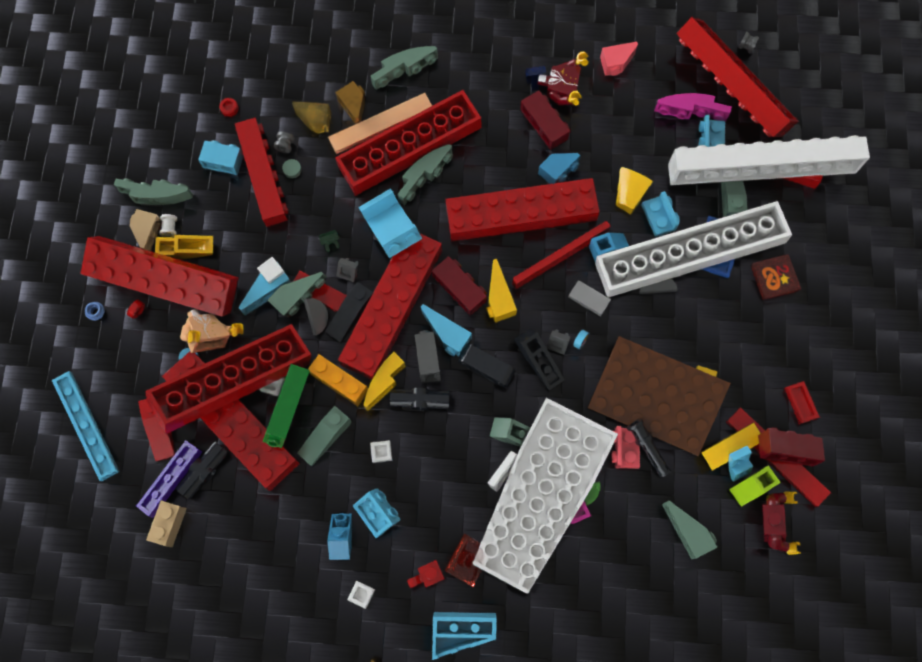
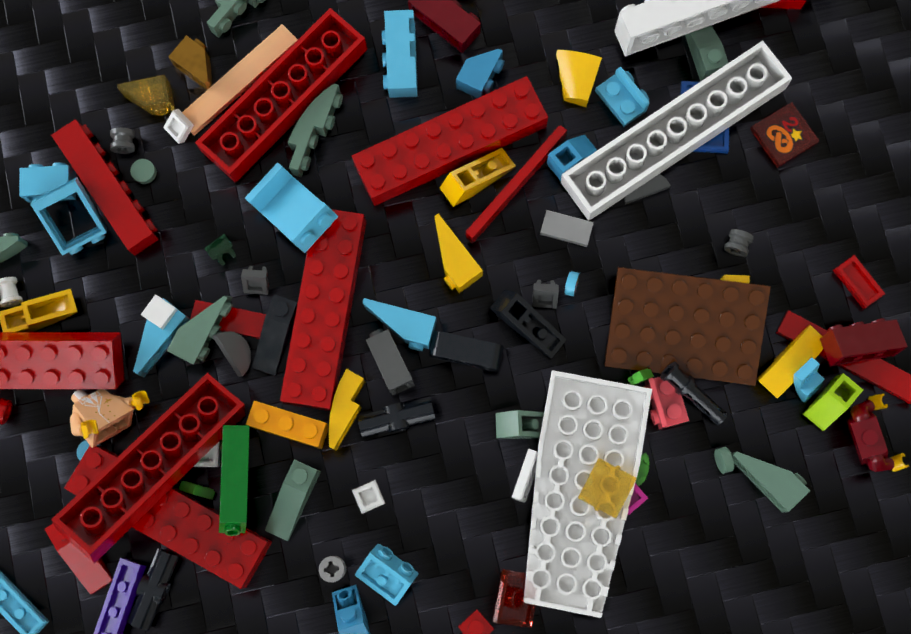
camera: 15 degrees left, 5 degrees up
red tile [219,98,239,117] -> none
dark red brick [432,256,487,316] -> none
none -> medium azure window [30,177,108,255]
none -> white tile [163,109,194,144]
none -> bright green tile [178,481,215,500]
none -> light grey wheel [319,556,346,582]
none -> medium azure wedge [382,10,418,98]
none -> yellow slope [439,148,516,207]
none -> clear yellow piece [578,458,637,519]
none -> bright green tile [628,368,654,386]
none -> sand green tile [714,447,734,474]
none -> dark grey wheel [724,229,754,257]

